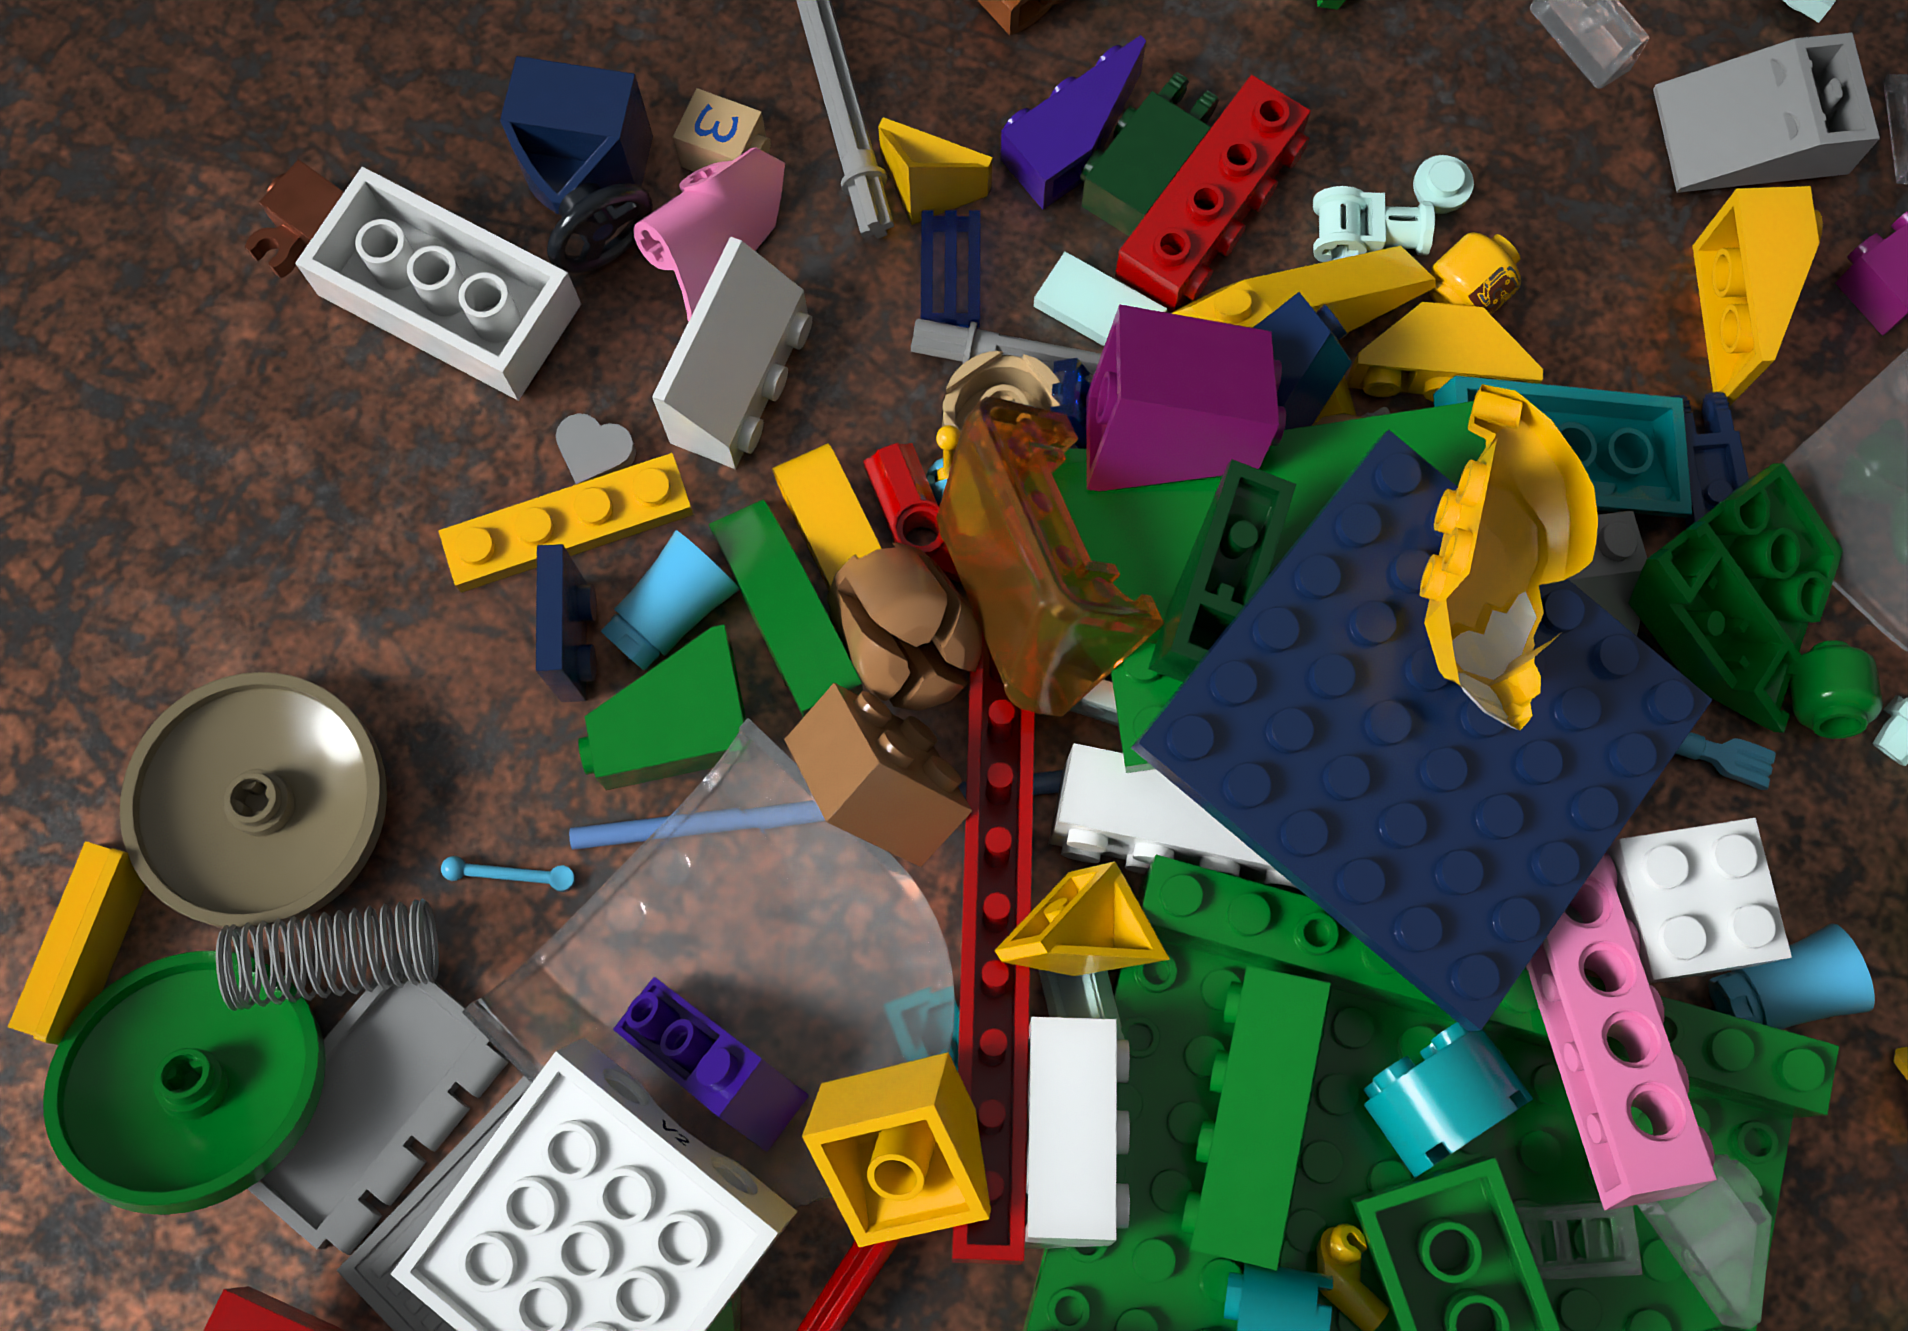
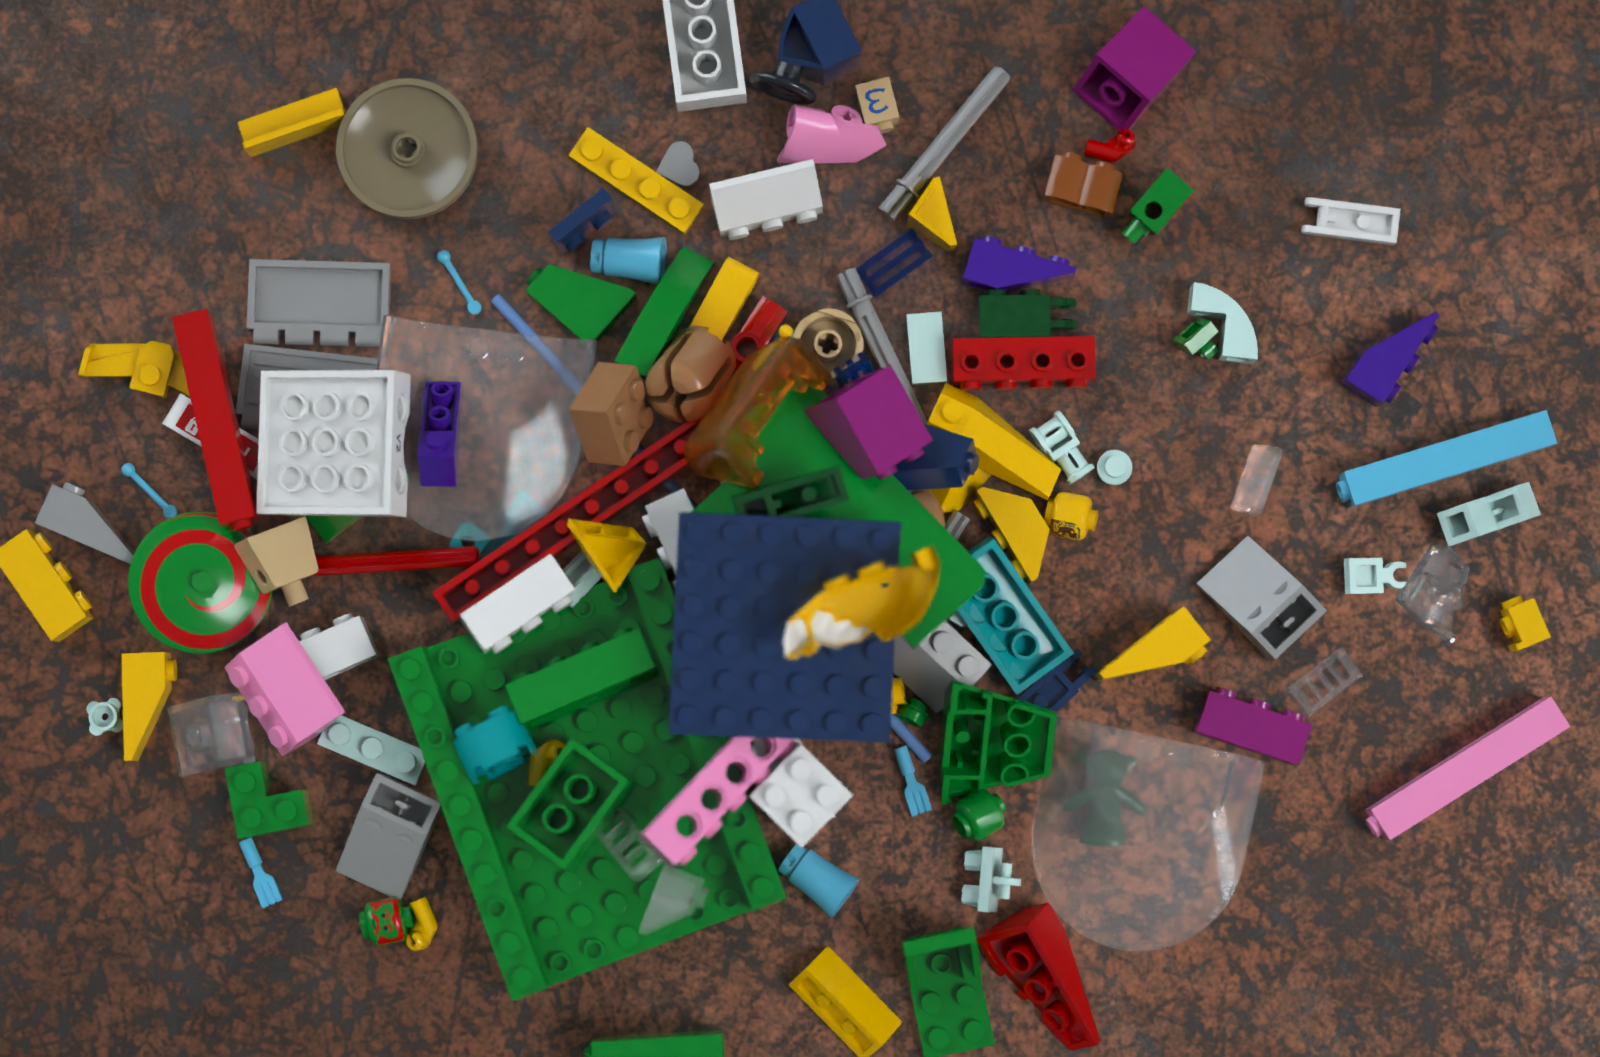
camera: 50 degrees right, 10 degrees up
green dish [43,951,326,1215] -> none
light grey piece [216,898,439,1011] -> none
yellow slope [802,1052,991,1247] -> none
teal brick [1363,1022,1533,1178] -> none

